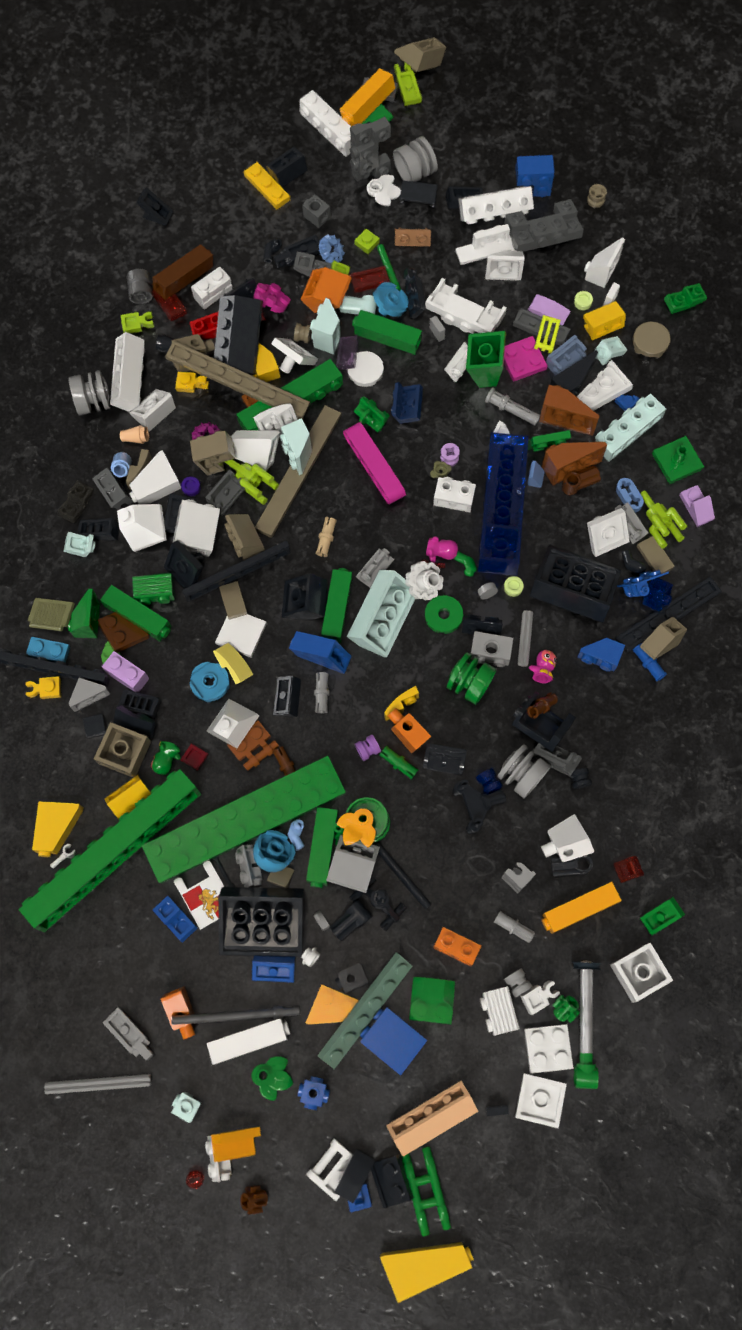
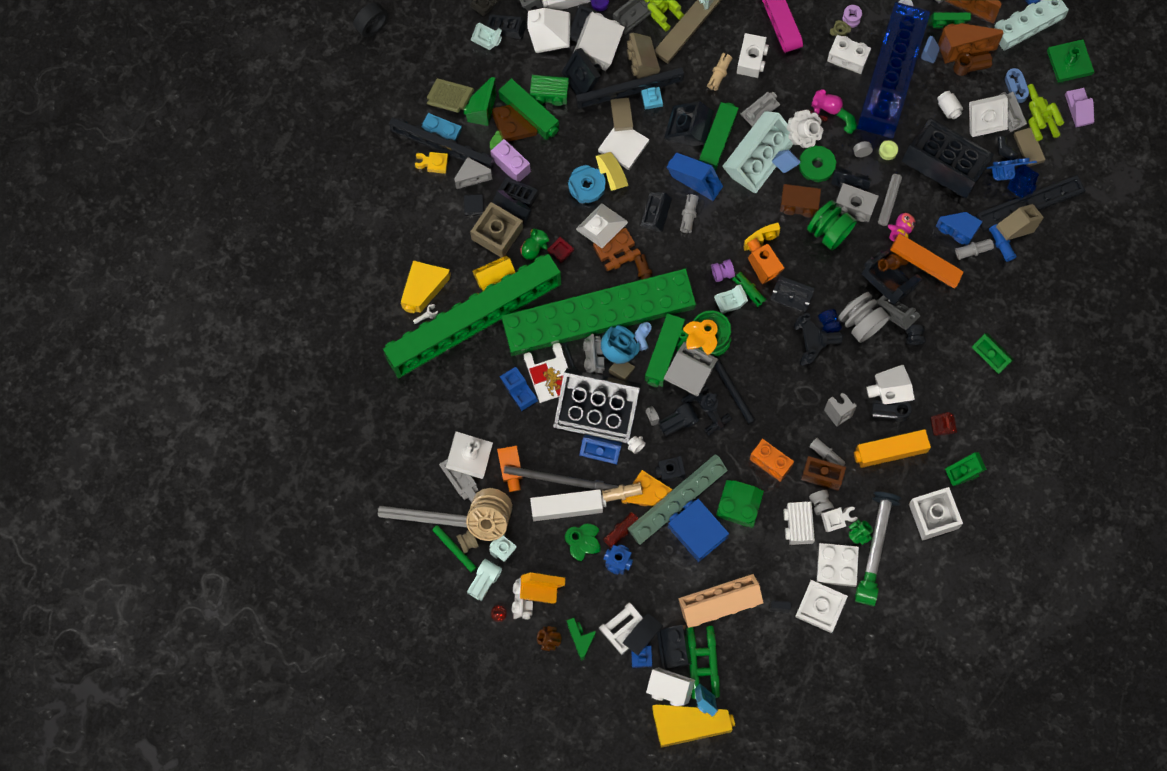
camera: 10 degrees right, 0 degrees up
none -> green bar [432,525,477,573]
none -> white tile [445,432,493,479]
none -> dark tan wheel [456,530,479,554]
none -> tan wheel [466,488,512,541]
none -> light aqua piece [467,559,502,601]
none -> green slope [567,618,596,661]
none -> tan pin [602,482,643,502]
none -> clear red pin [603,512,638,548]
none -> medium azure tile [641,87,663,110]
none -> white brick [646,667,695,706]
none -> dark azure plate [695,684,718,717]
none -> light aqua bracket [714,285,748,314]
none -> white brick [737,33,769,78]
none -> medium blue slope [772,150,800,173]
none -> reddish brown brick [780,184,821,218]
none -> reddish brown brick [801,456,846,491]
none -> orange tile [890,233,964,288]
none -> white brick [937,91,963,119]
none -> light grey axle [955,239,994,260]
none -> green slope [972,333,1014,374]

